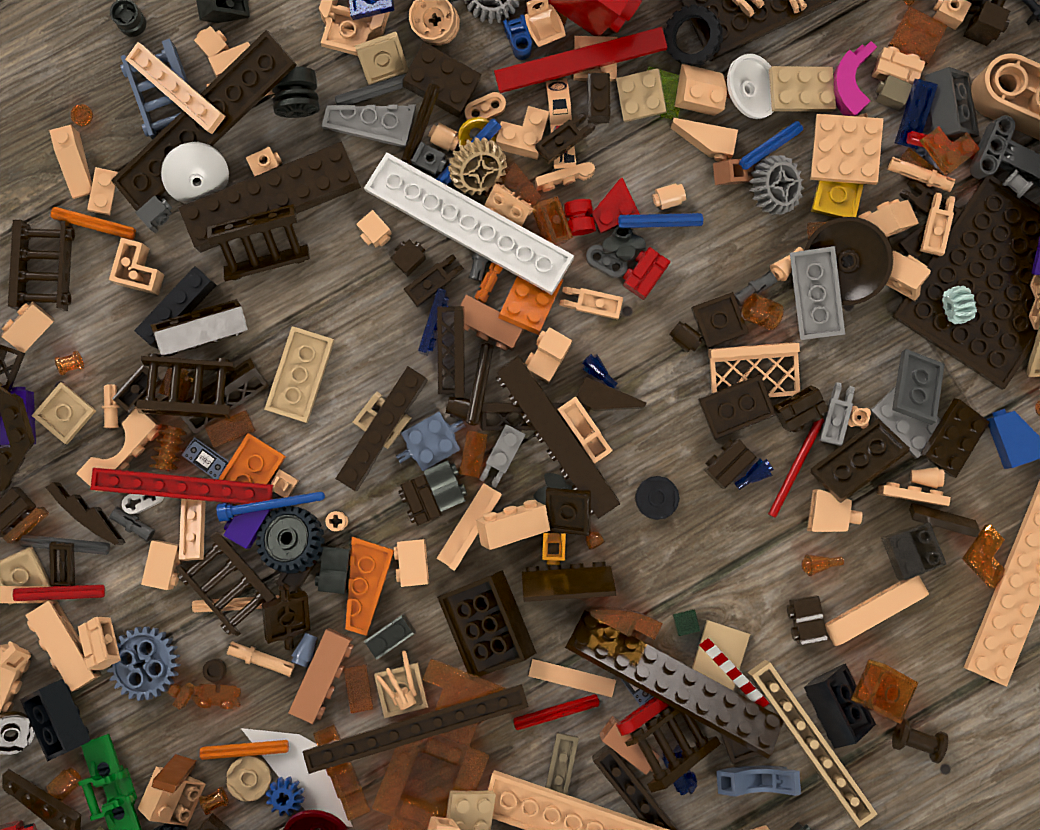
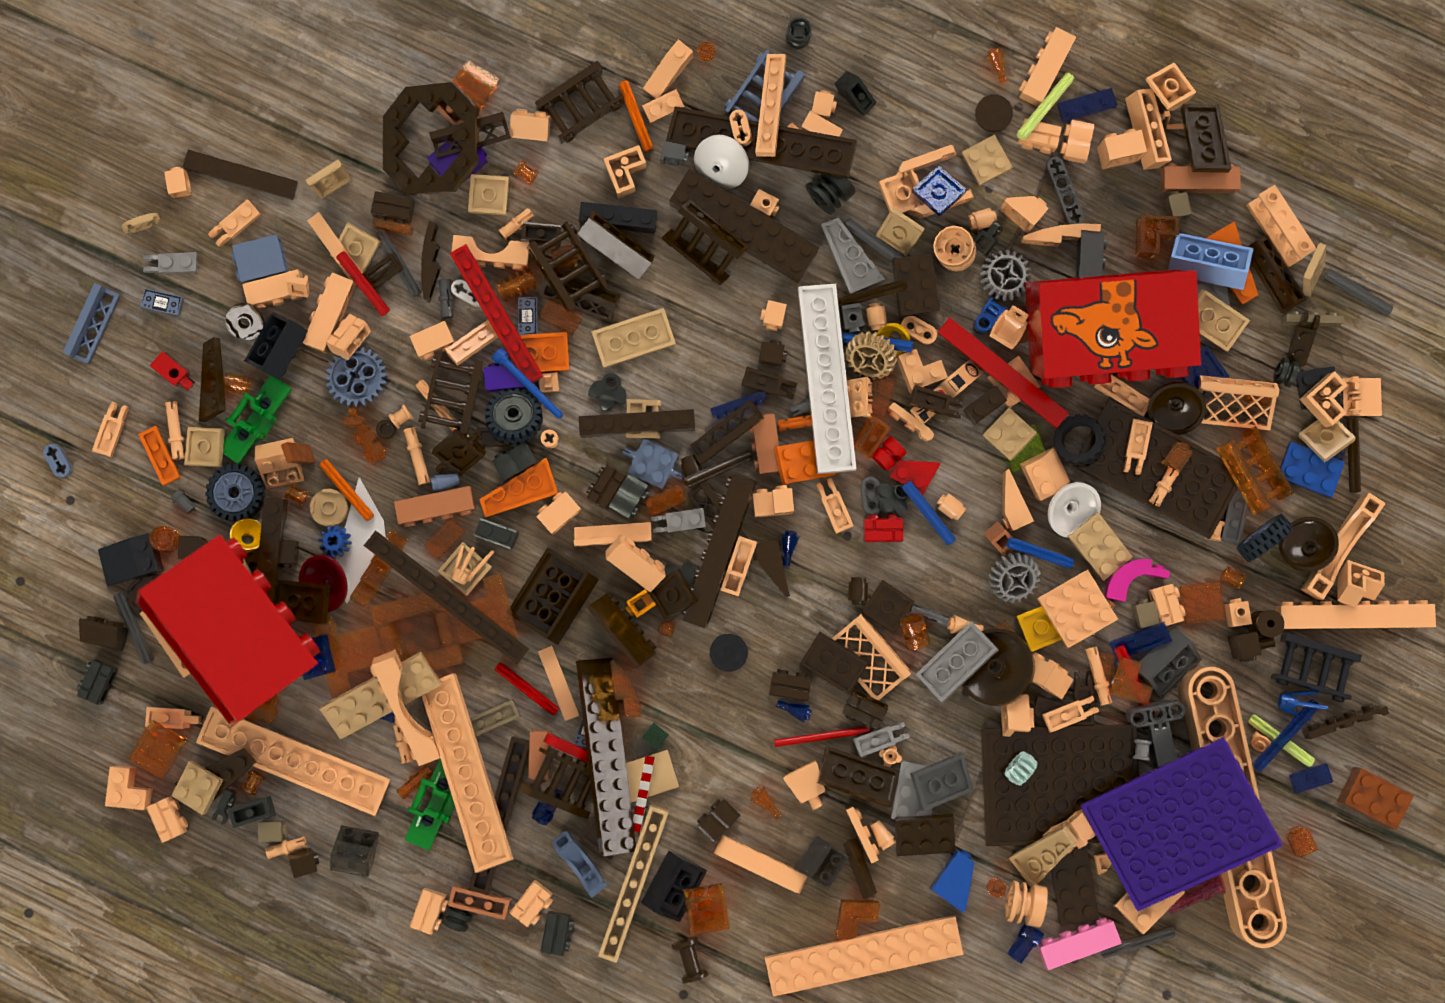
camera: 50 degrees right, 0 degrees up
none -> light nougat bush [388,405,414,429]
none -> pearl dark grey plate [588,373,627,411]
none -> light nougat beam [730,110,752,147]

